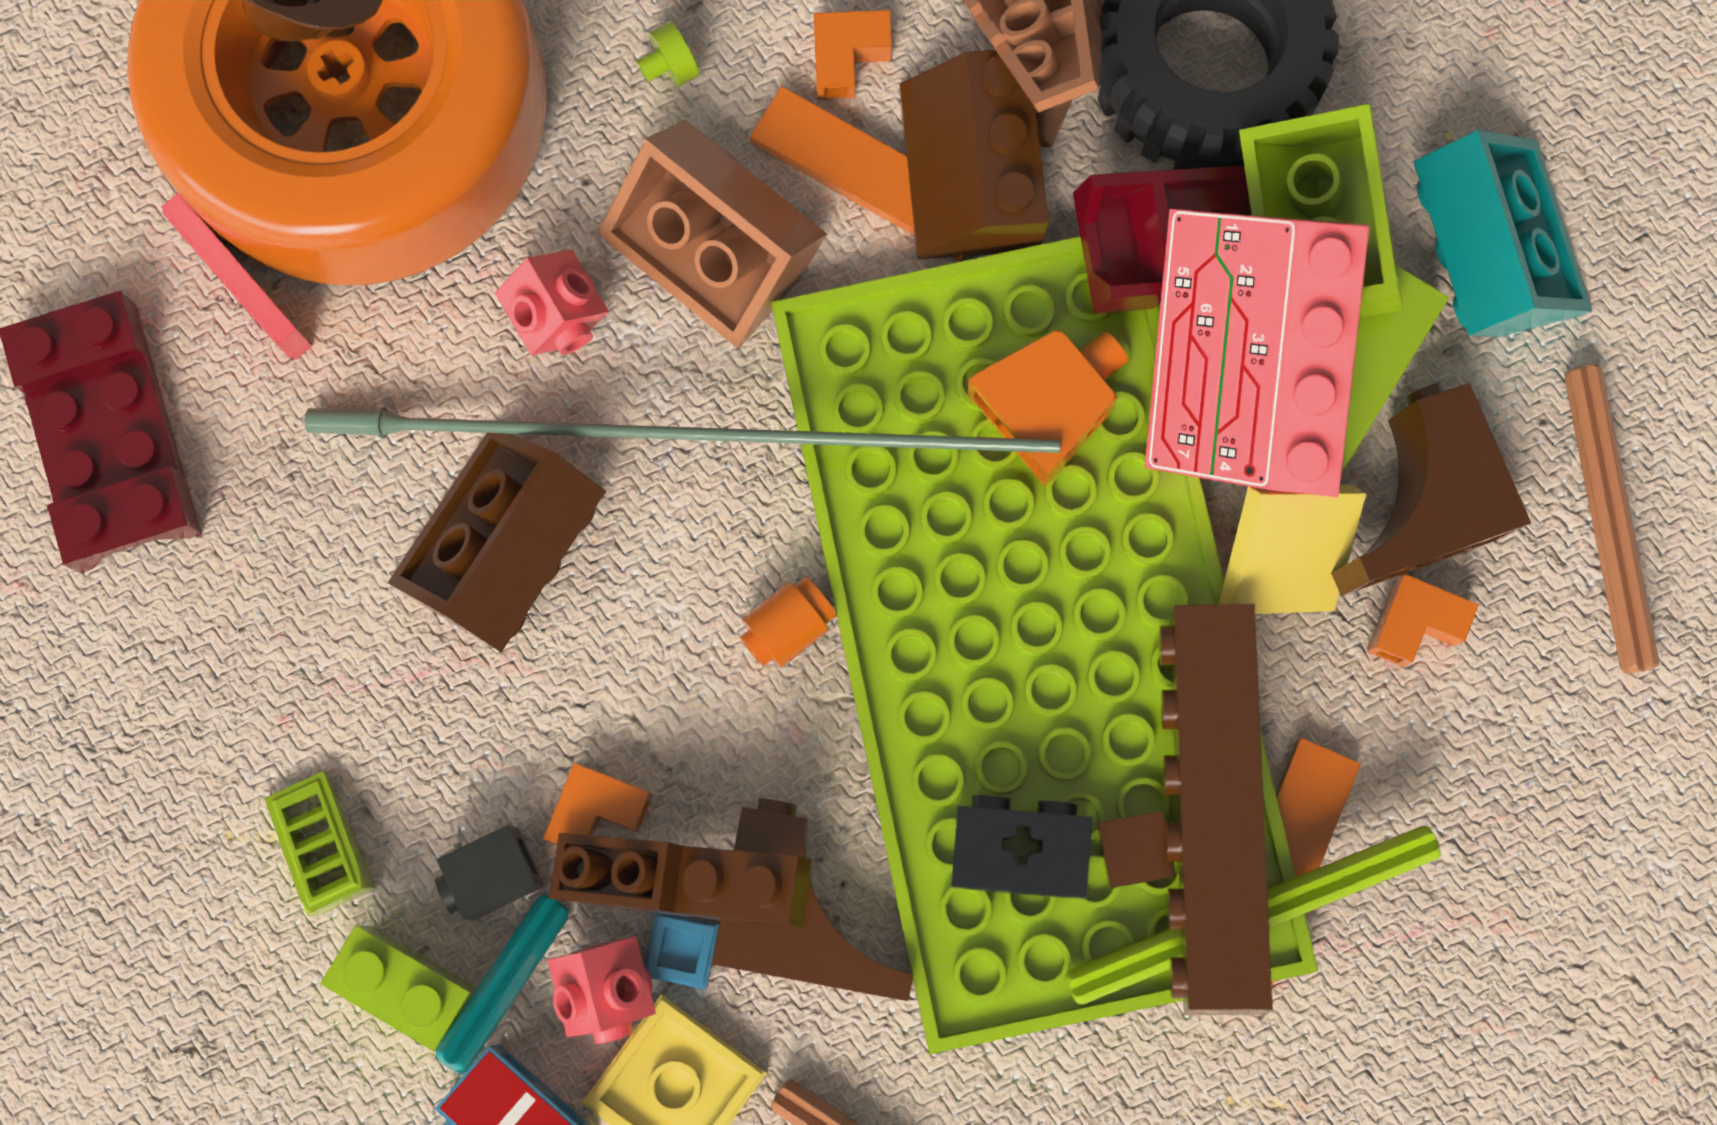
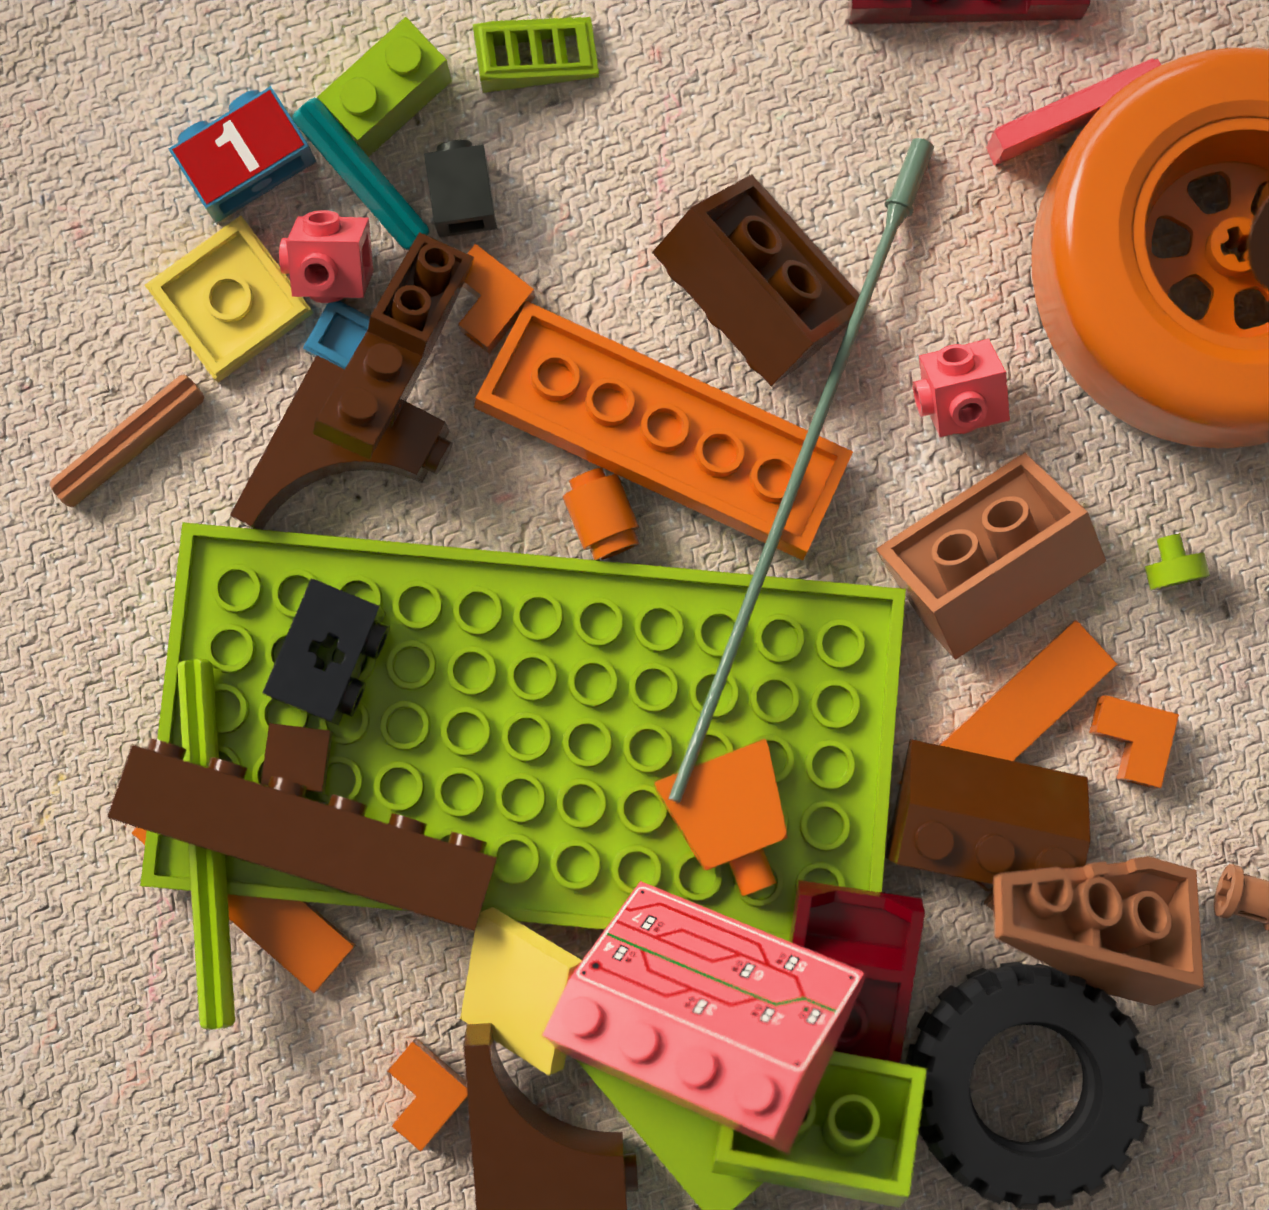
camera: 105 degrees right, 5 degrees up
none -> orange plate [474,301,853,561]

